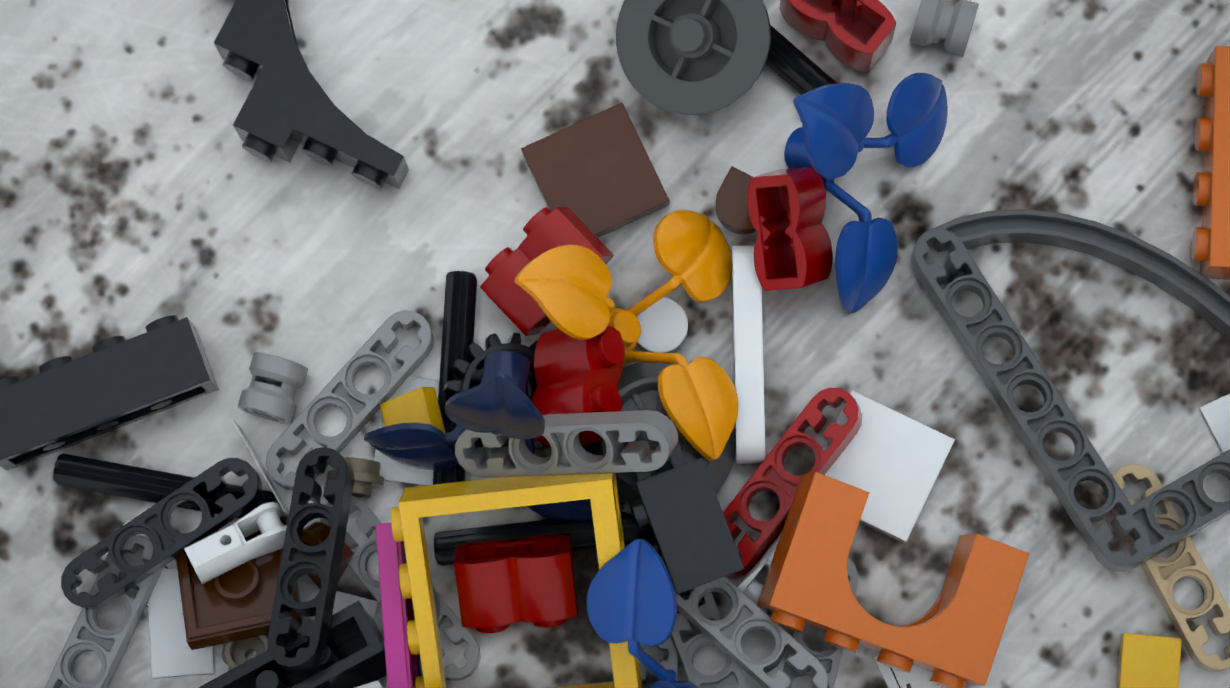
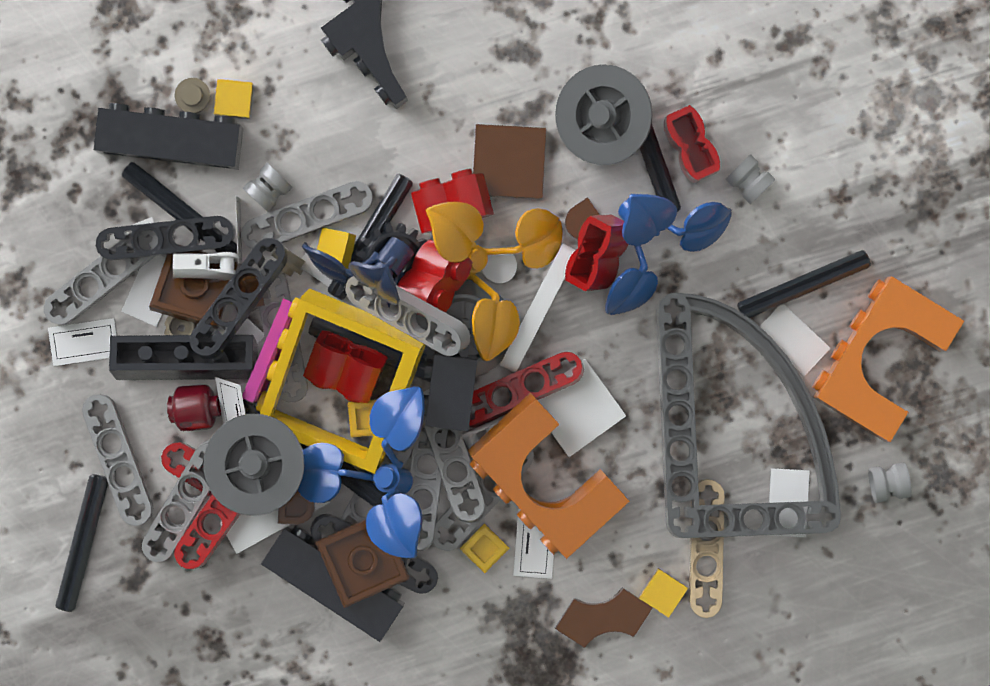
camera: 20 degrees right, 10 degrees up
none -> dark tan plate [174,78,210,113]
none -> yellow tile [214,79,254,119]
none -> yellow tile [348,400,377,437]
none -> black axle [737,250,871,318]
none -> white sticker [760,304,831,376]

